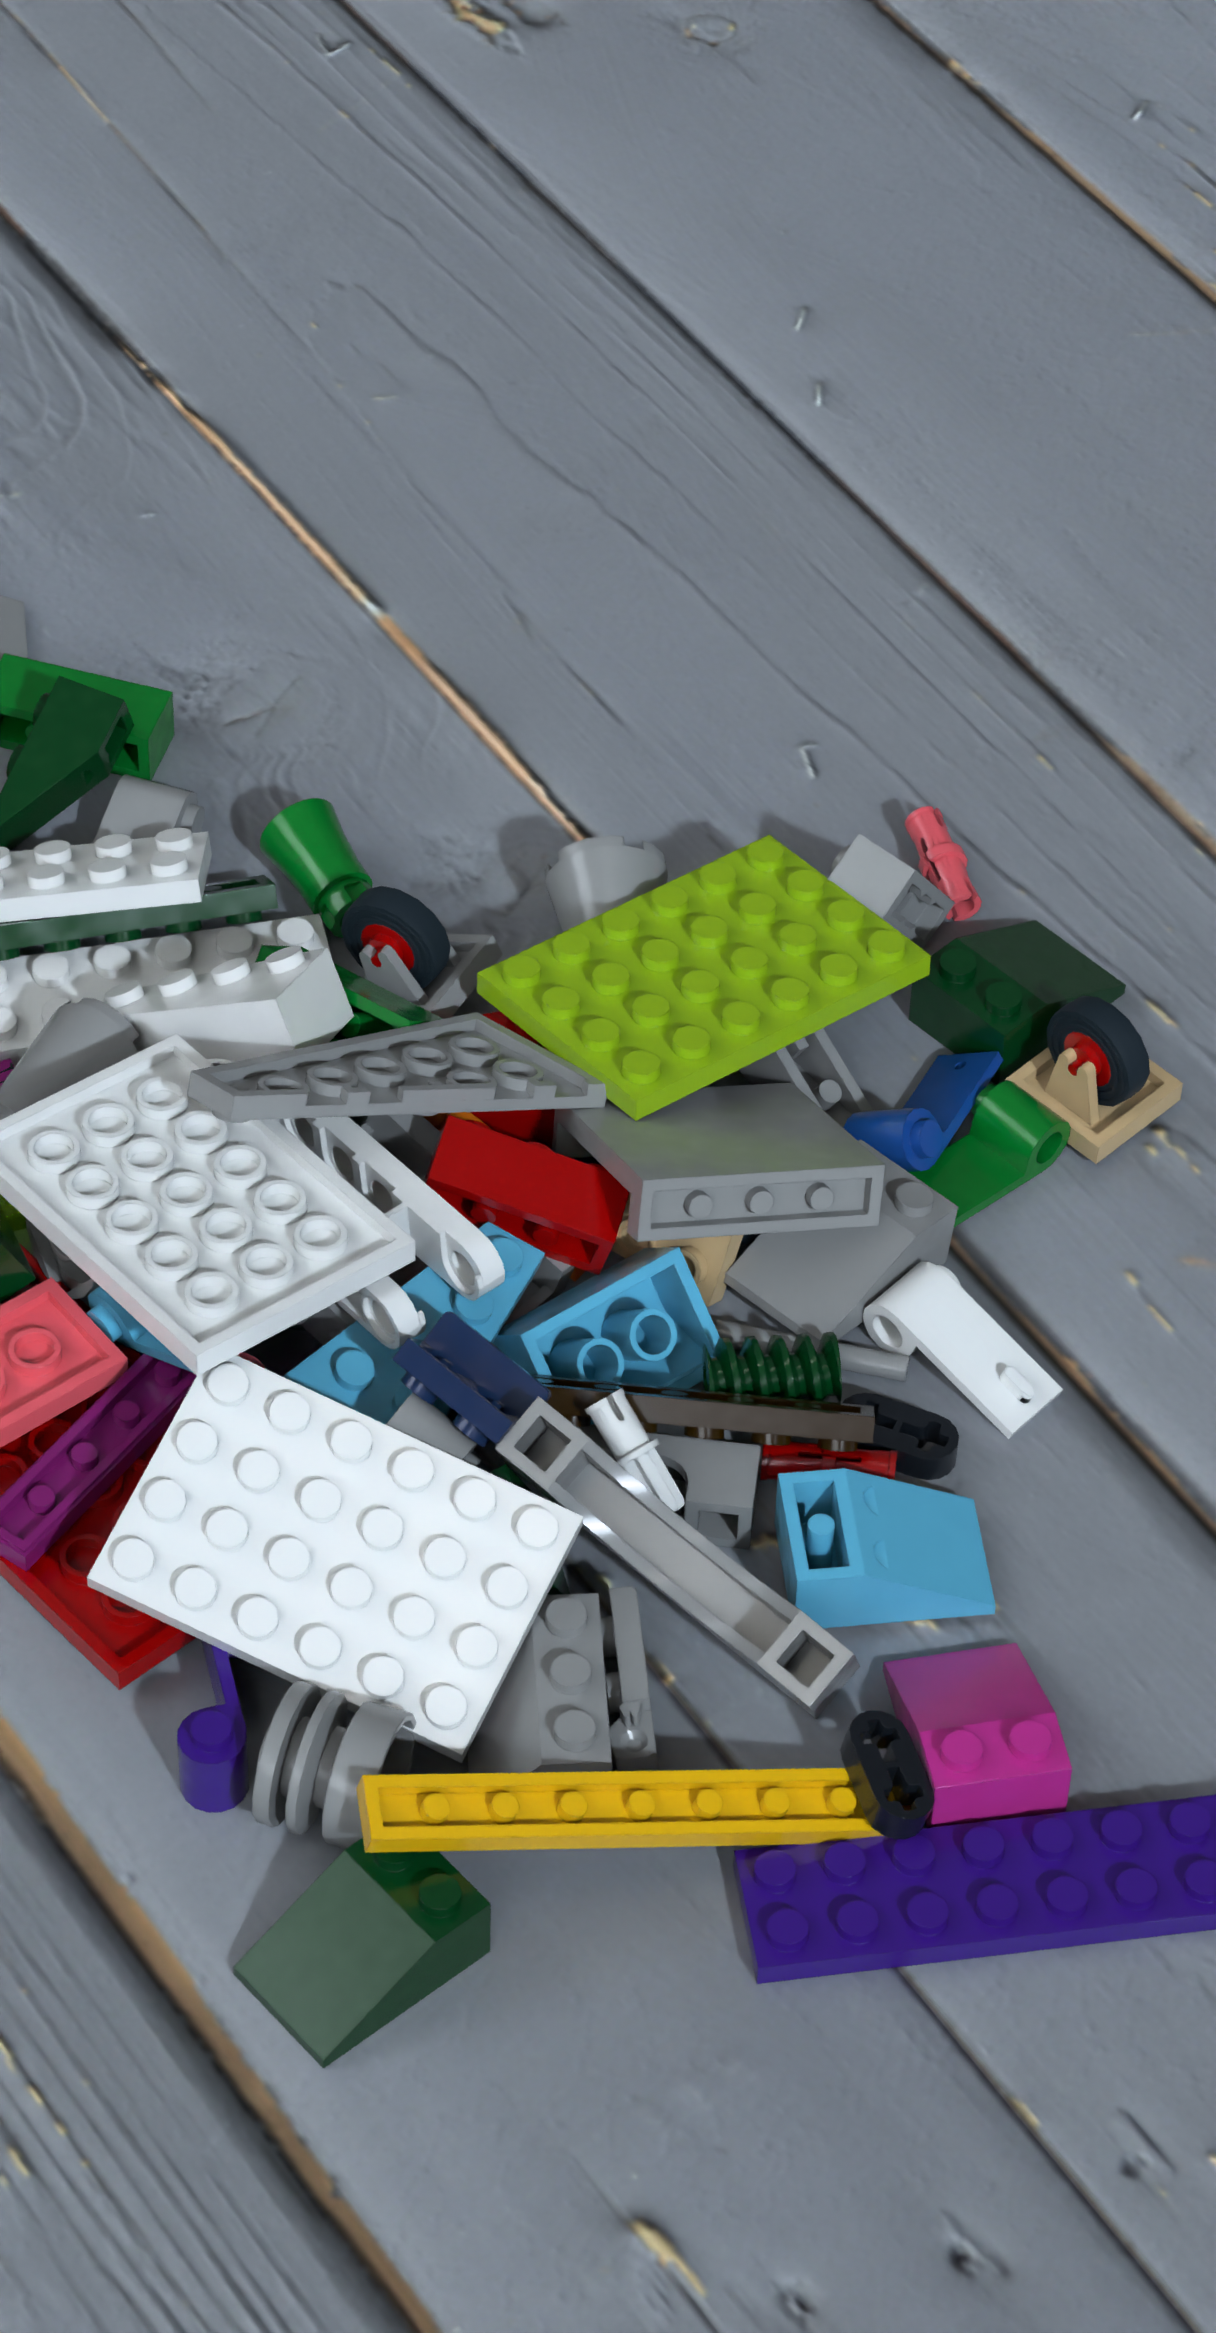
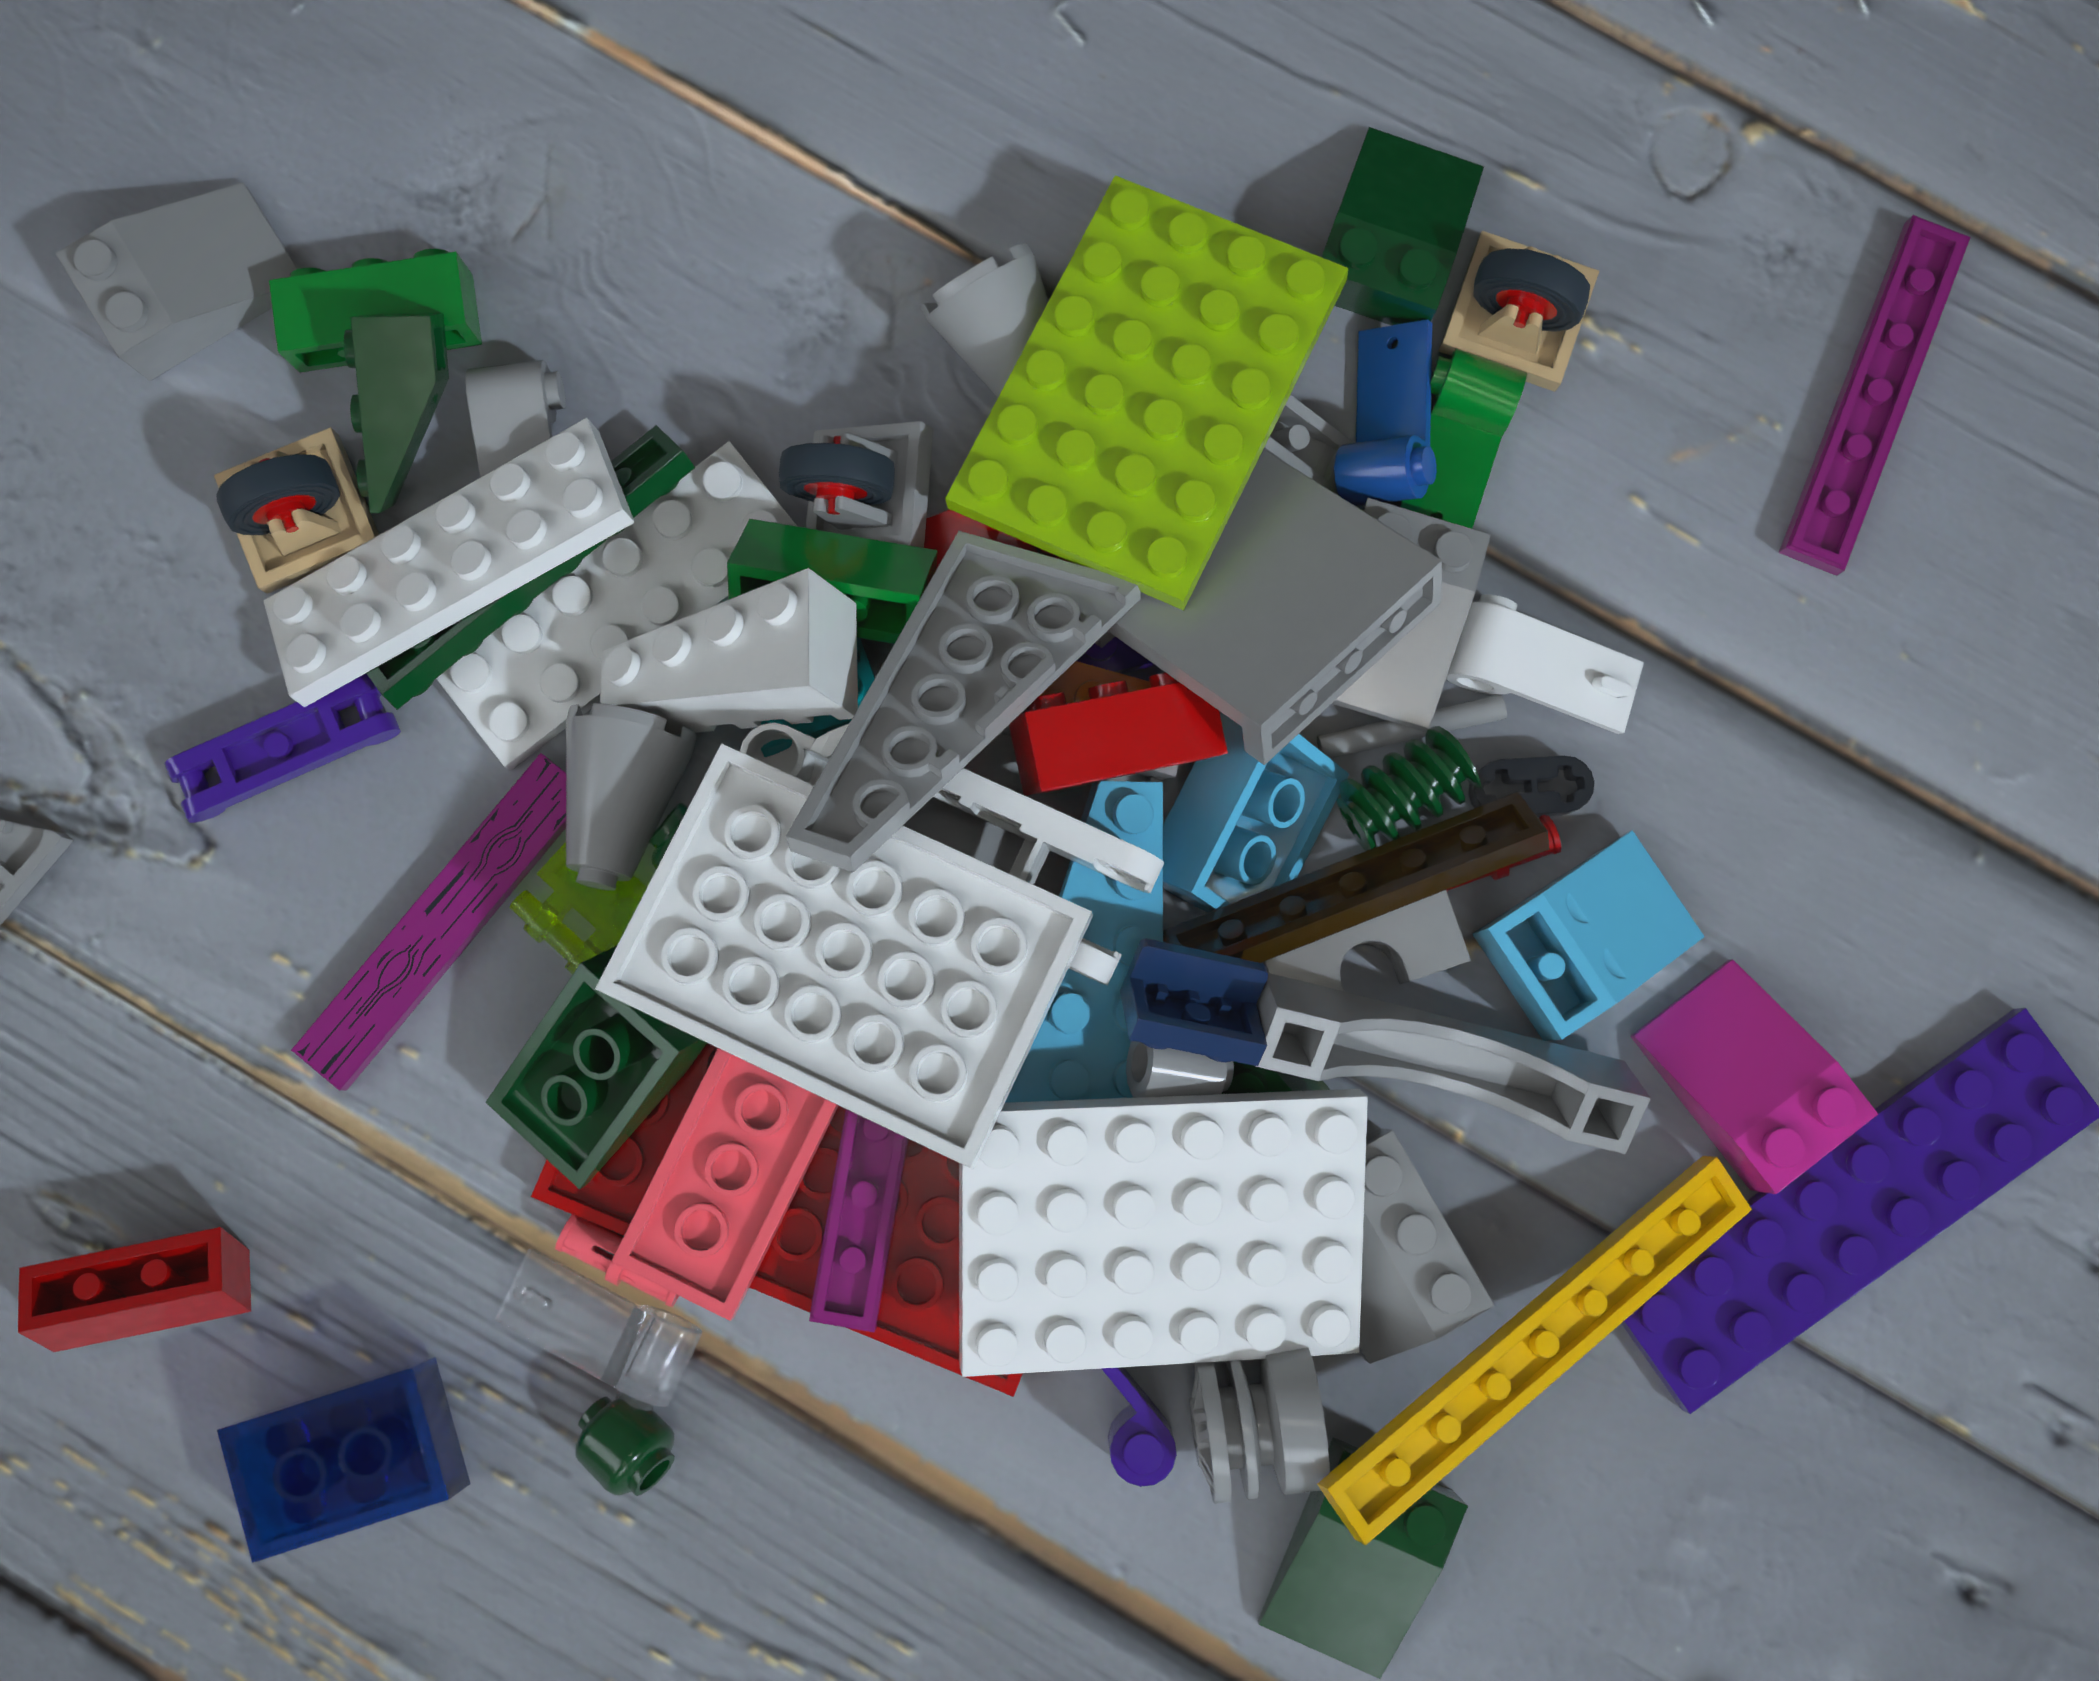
camera: 25 degrees left, 35 degrees up
green plant [260,798,373,938] -> none
white axle [585,1388,685,1512] -> none
light grey hinge [601,1586,659,1771] -> none
light grey brick [827,833,955,949] -> none
black beam [840,1710,934,1839] -> none
coral pin [904,806,982,921] -> none

